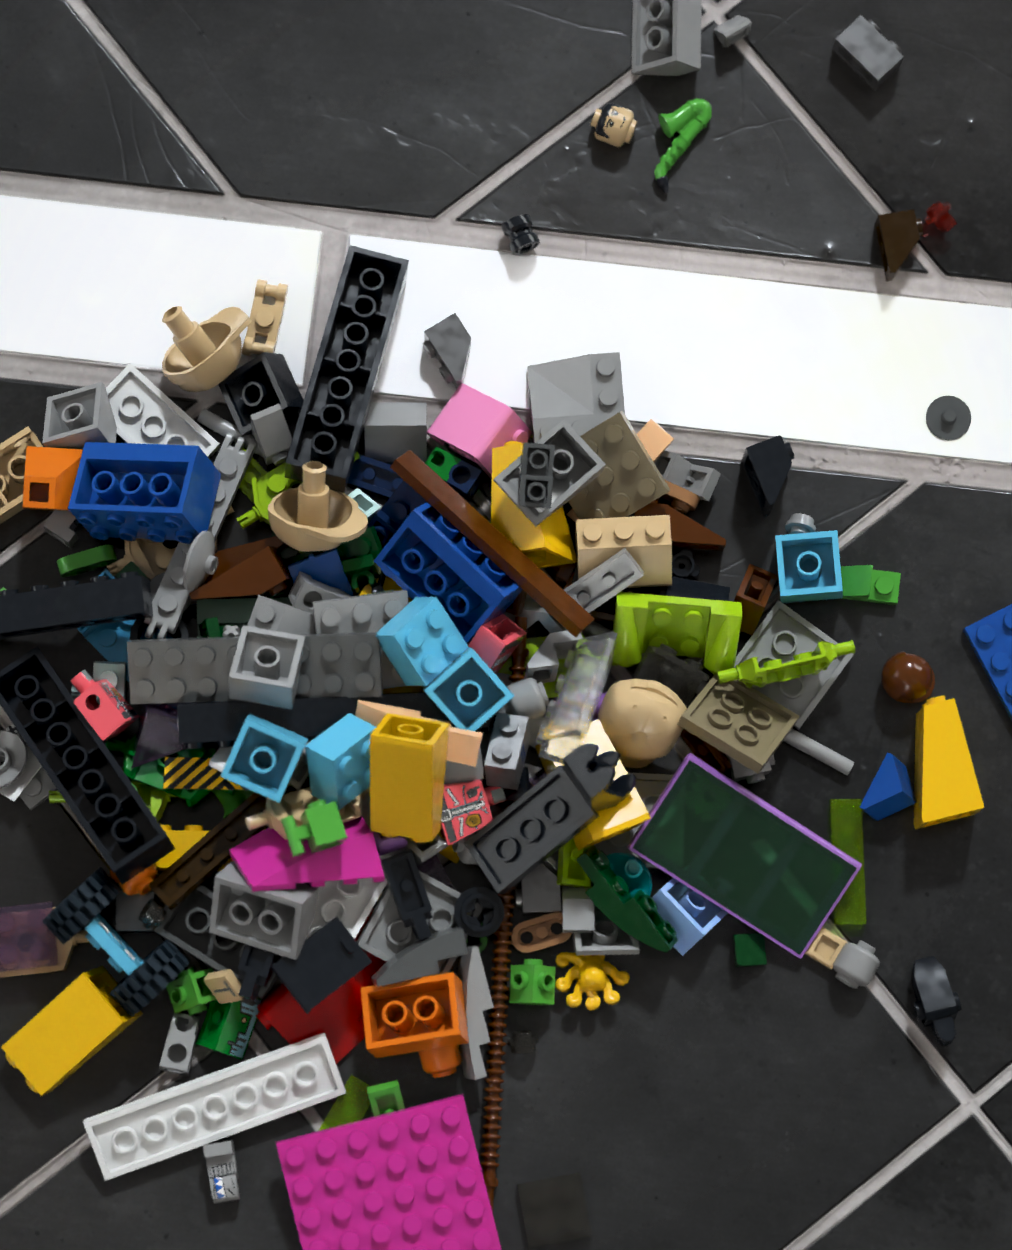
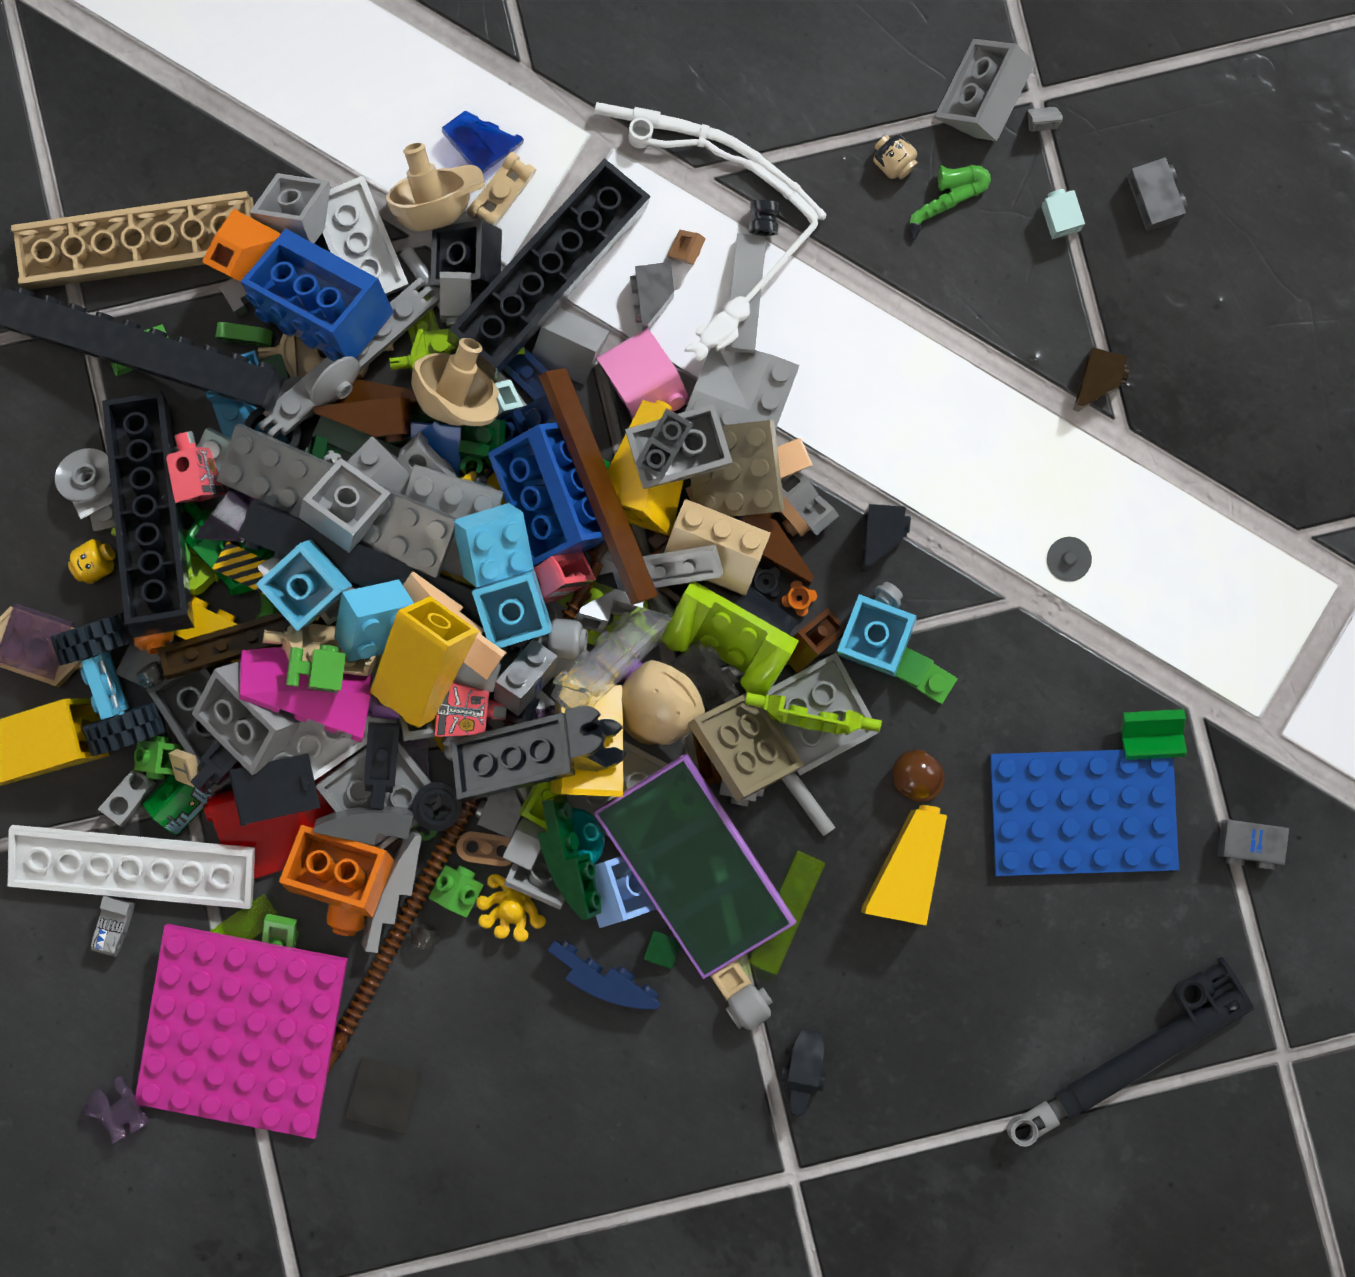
camera: 30 degrees right, 5 degrees up
dark blue leg [425,447,485,502] -> none
blue slope [859,752,917,821] -> none
clear red plate [924,201,957,232] -> none
none -> yellow head [68,539,115,584]
none -> clear blue wing [441,111,524,174]
none -> dark blue slope [547,939,661,1009]
none -> white piece [594,102,826,361]
none -> medium nougat plate [667,229,706,265]
none -> light grey slope [725,233,767,354]
none -> orange plate [781,581,817,616]
none -> light aqua brick [1041,189,1085,239]

